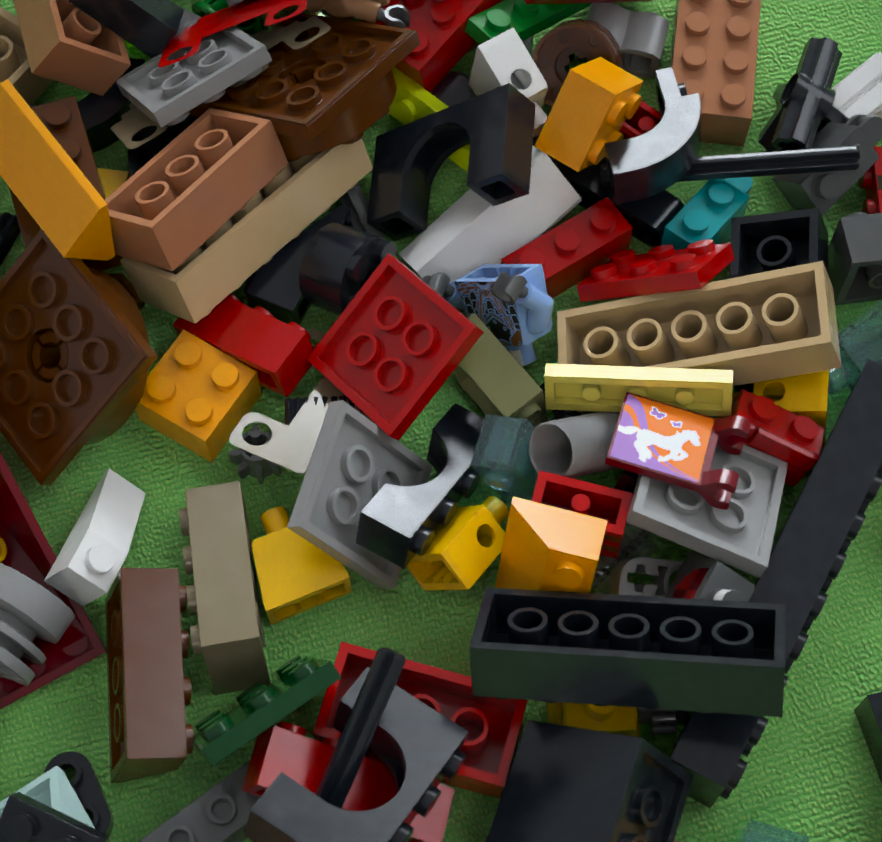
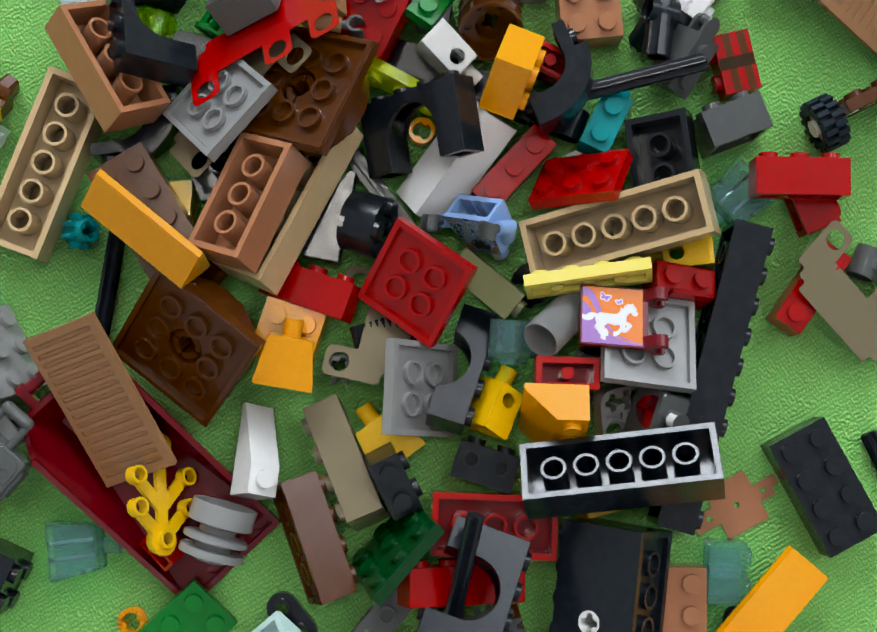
camera: 15 degrees left, 20 degrees up
none -> light orange torso [251,316,313,393]
none -> black brick [363,442,423,521]
none -> light orange bush [408,117,436,147]
none -> black brick [450,435,520,494]
none -> nougat piece [696,471,778,539]

